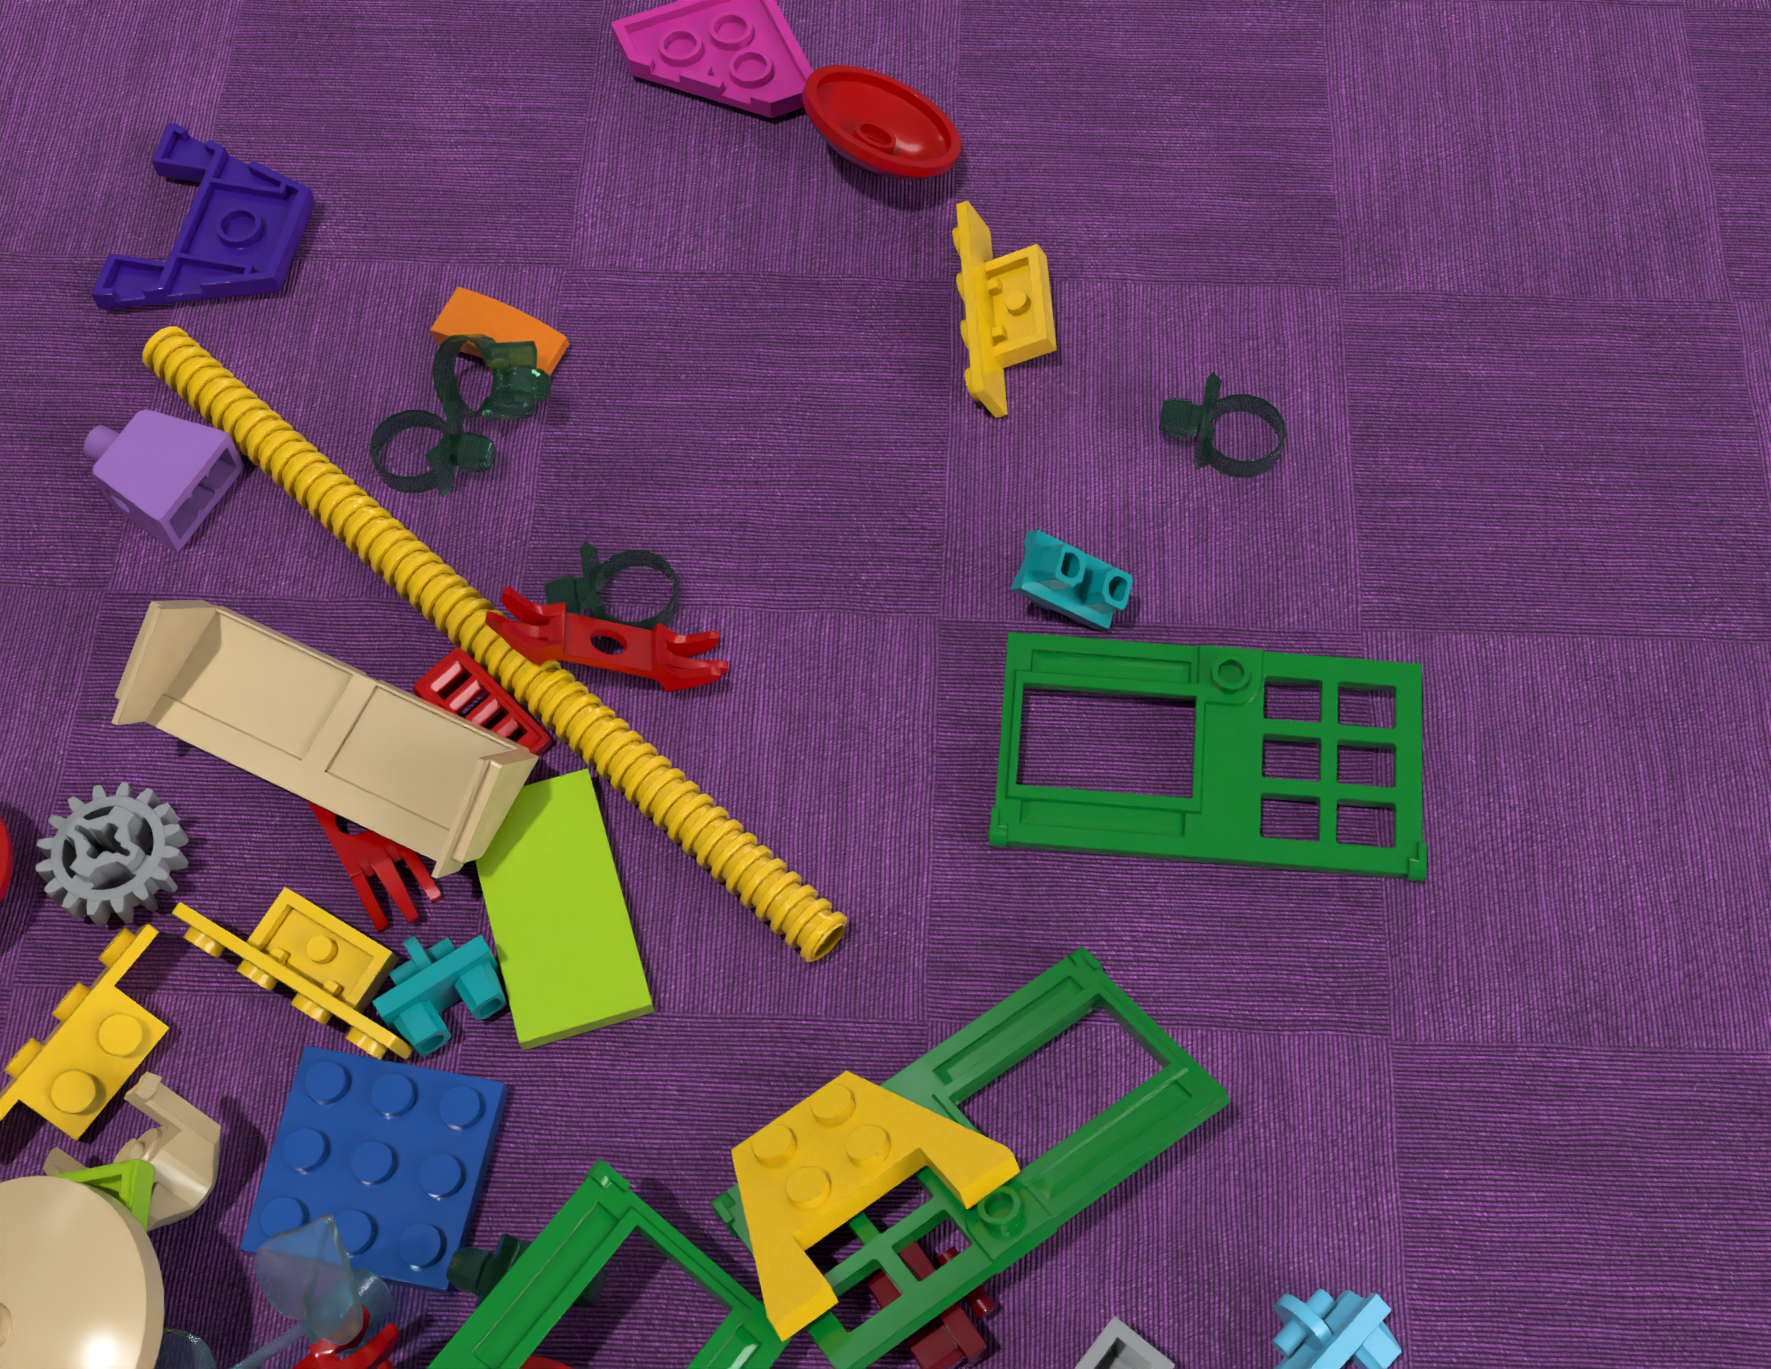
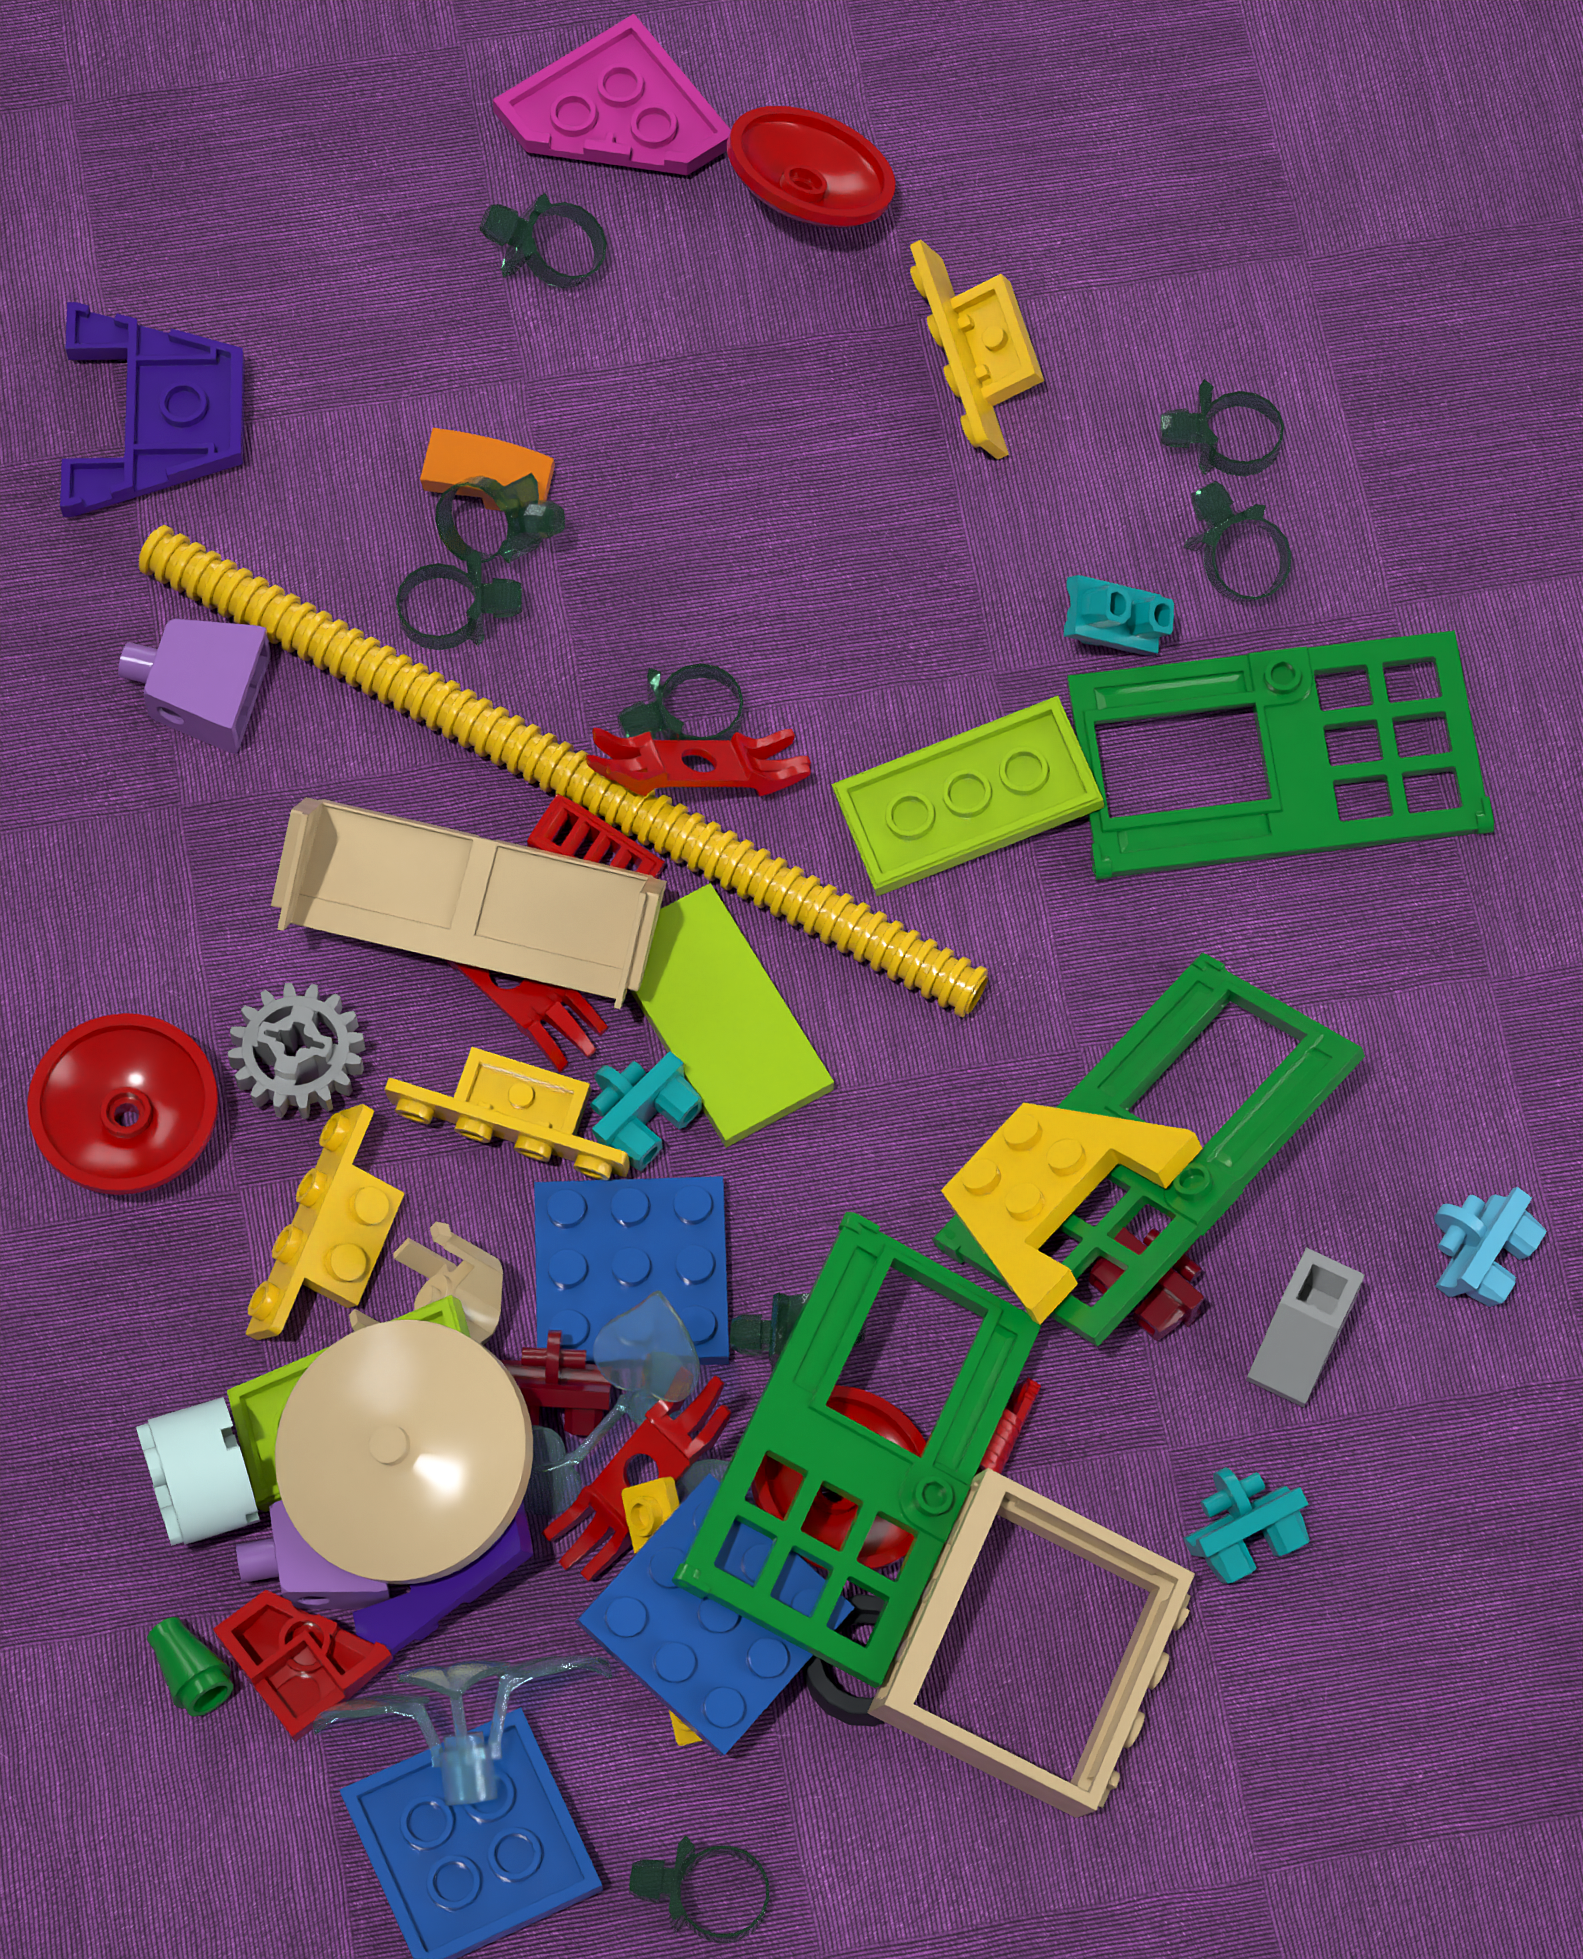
camera: 15 degrees left, 5 degrees up
none -> piece [479,193,607,288]
none -> dark red hips [499,1330,613,1436]
none -> lime tile [831,696,1104,897]
none -> piece [1183,481,1292,602]

